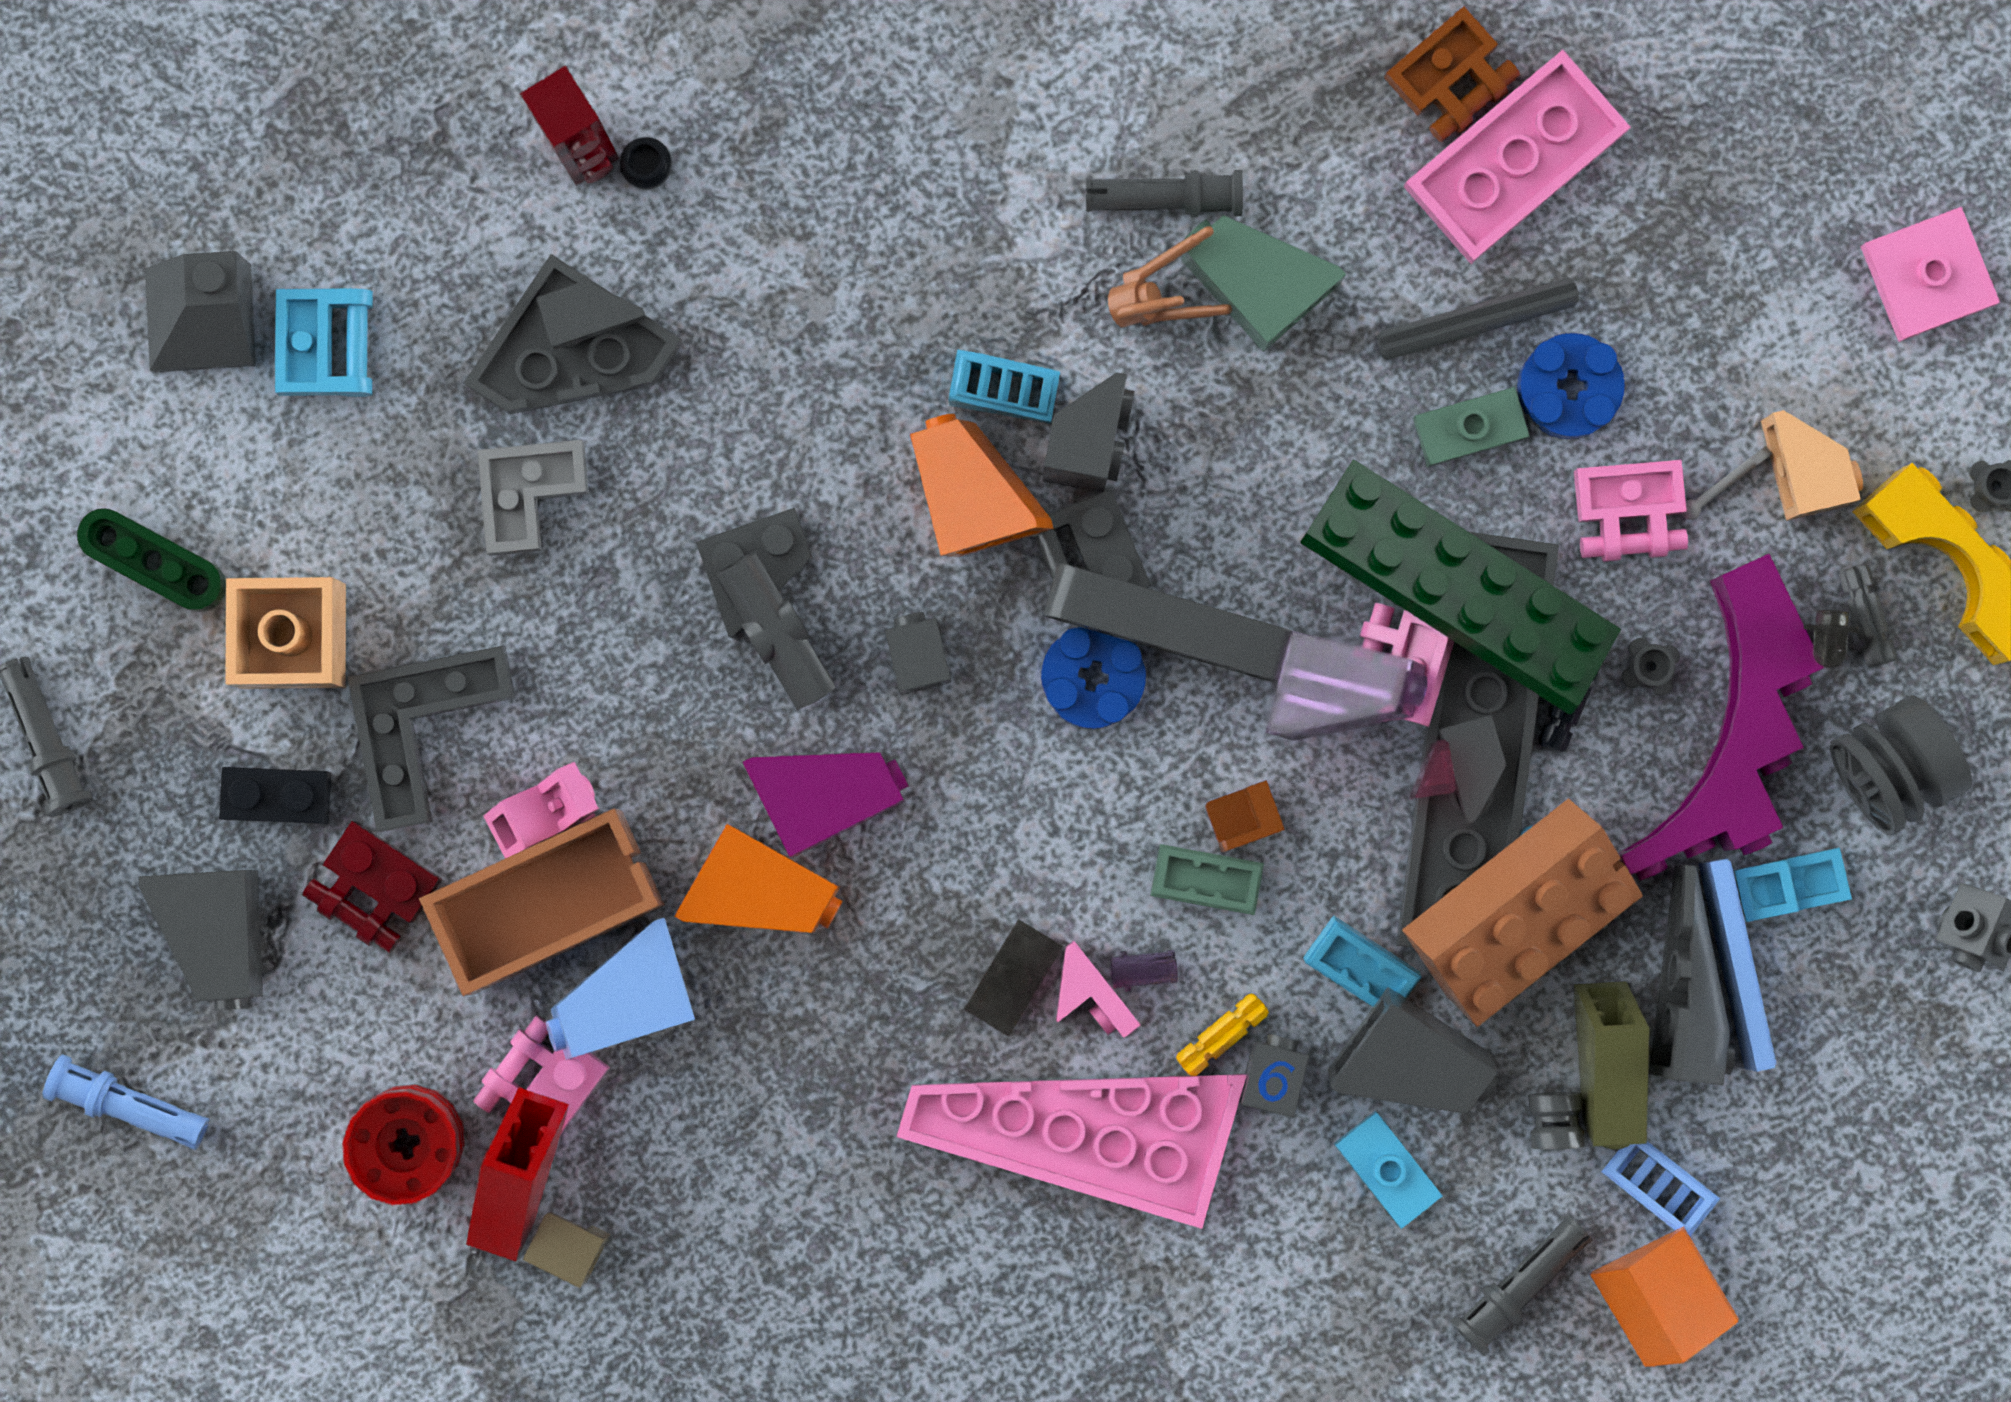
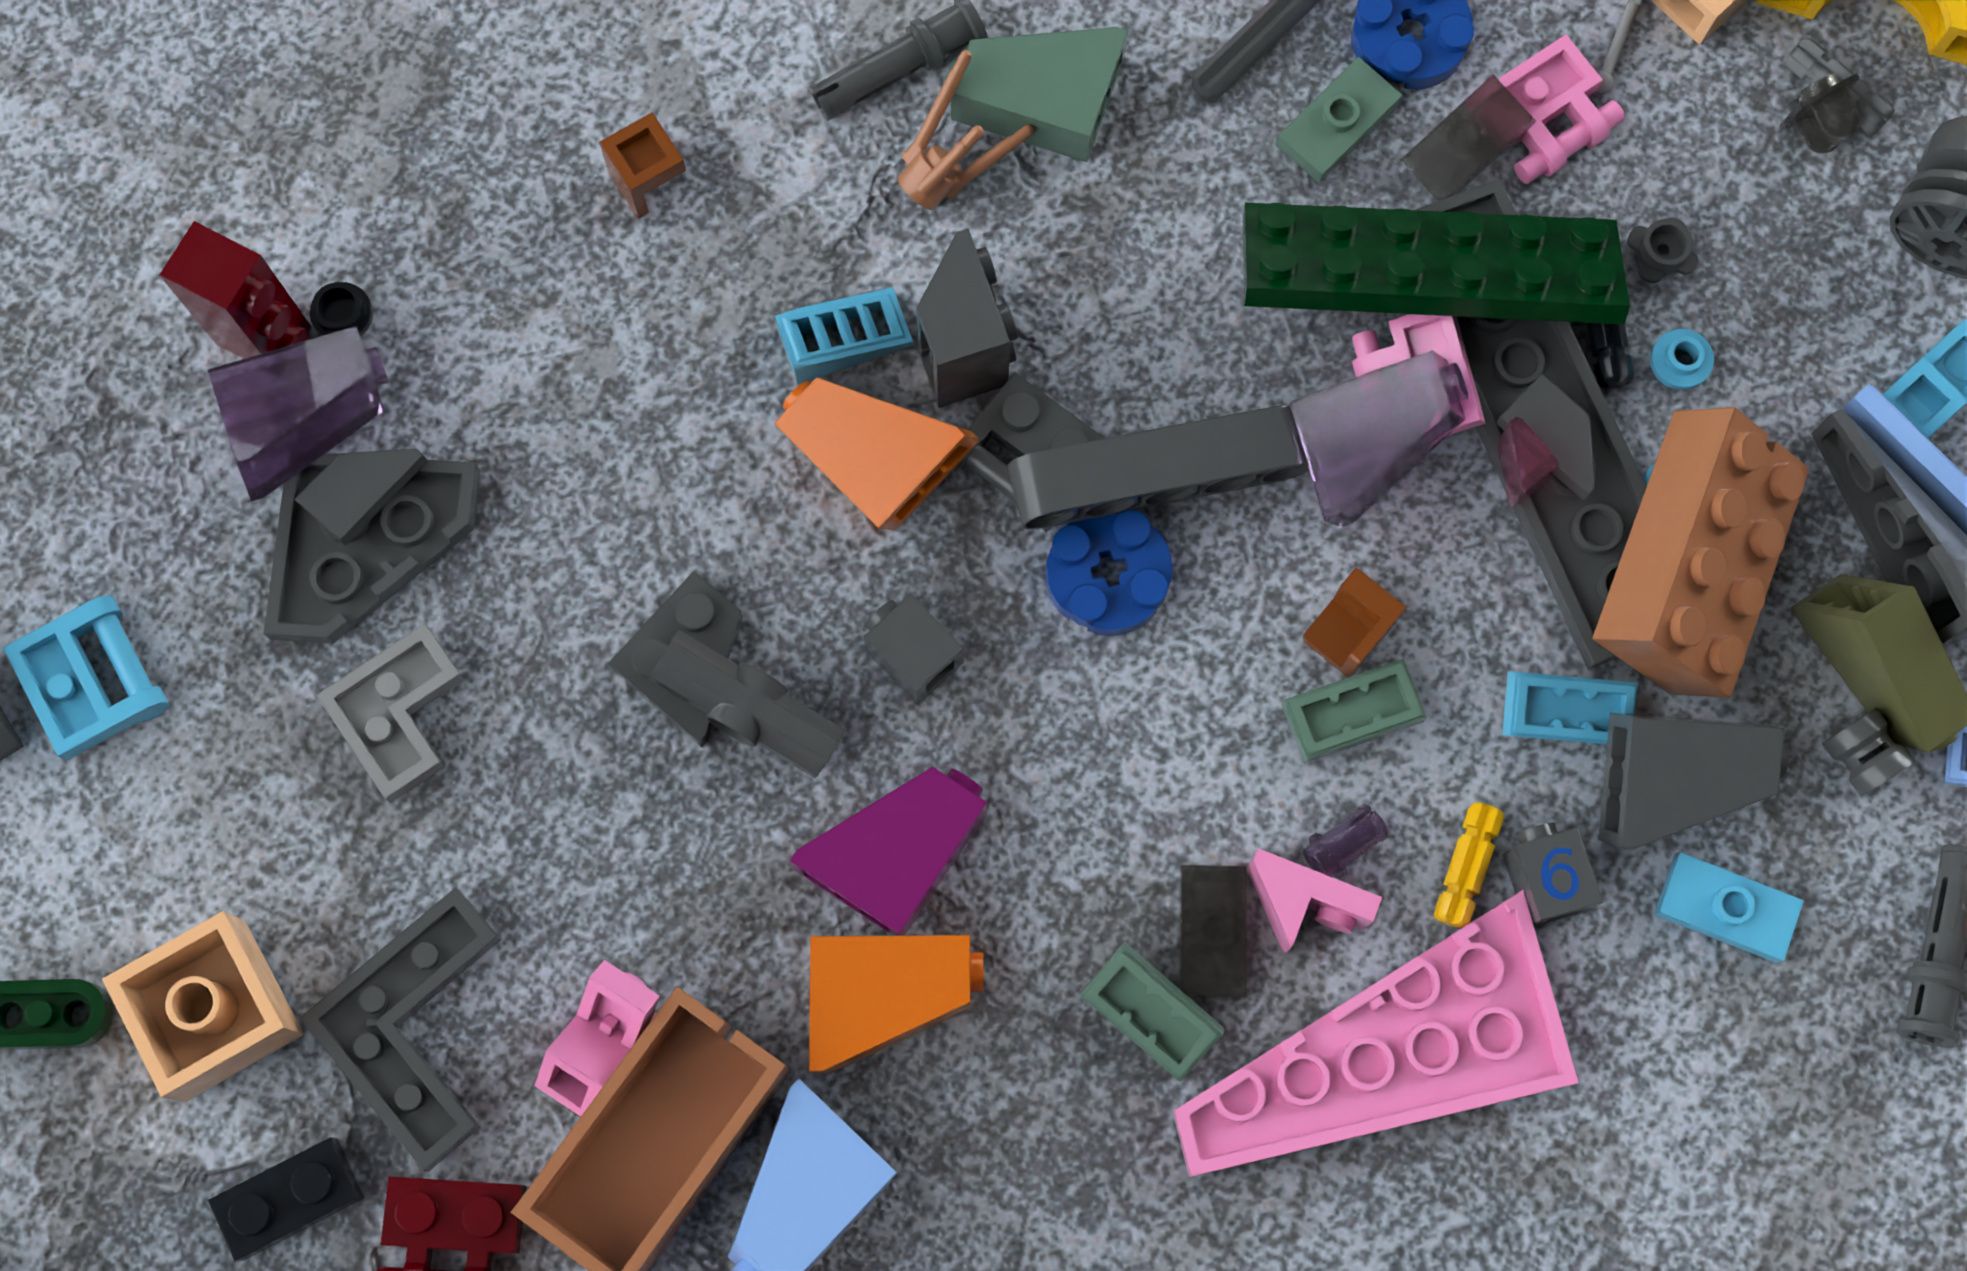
camera: 30 degrees left, 10 degrees down
magenta arch [1618,554,1824,881] -> none
none -> clear purple slope [207,326,389,502]
none -> dark orange panel [599,112,686,219]
none -> sand green plate [1080,942,1225,1082]
none -> clear smoke plate [1401,74,1537,201]
none -> medium azure plate [1650,329,1714,390]

